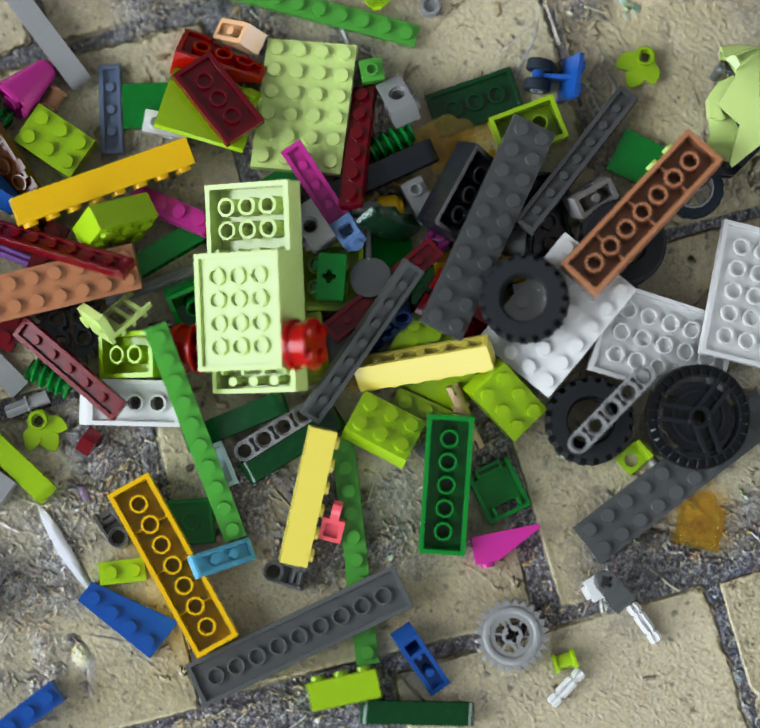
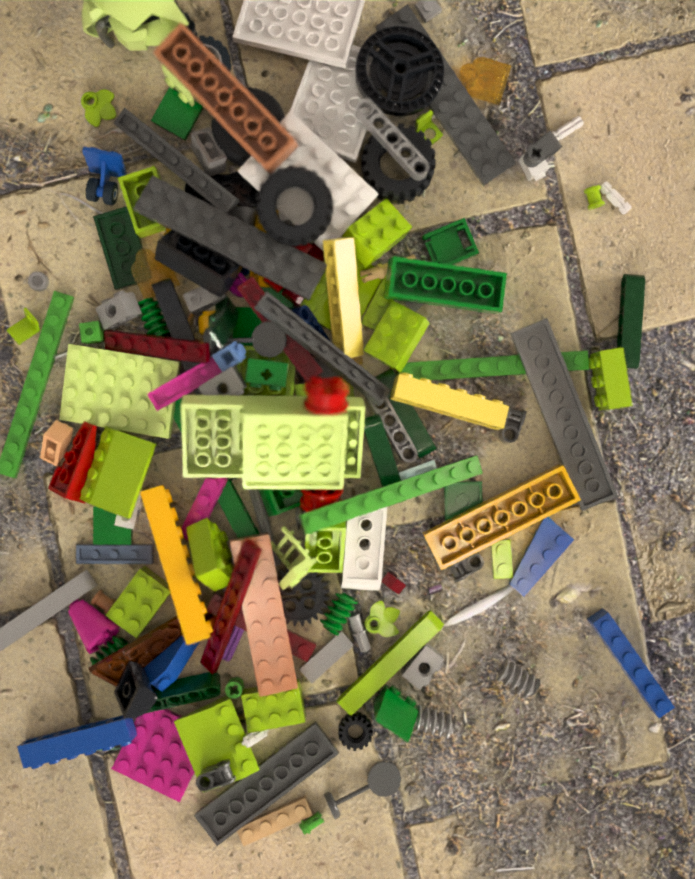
camera: 90 degrees left, 5 degrees up
dark red plate [12,317,128,421] -> none
dark red plate [172,51,265,148] -> none
medium azure tile [187,537,257,580] -> none
coral plate [318,499,346,544] -> none
blue slope [390,622,450,696] -> none
dark pink slope [470,524,540,569] -> none
light grey gear [474,597,550,674] -> none

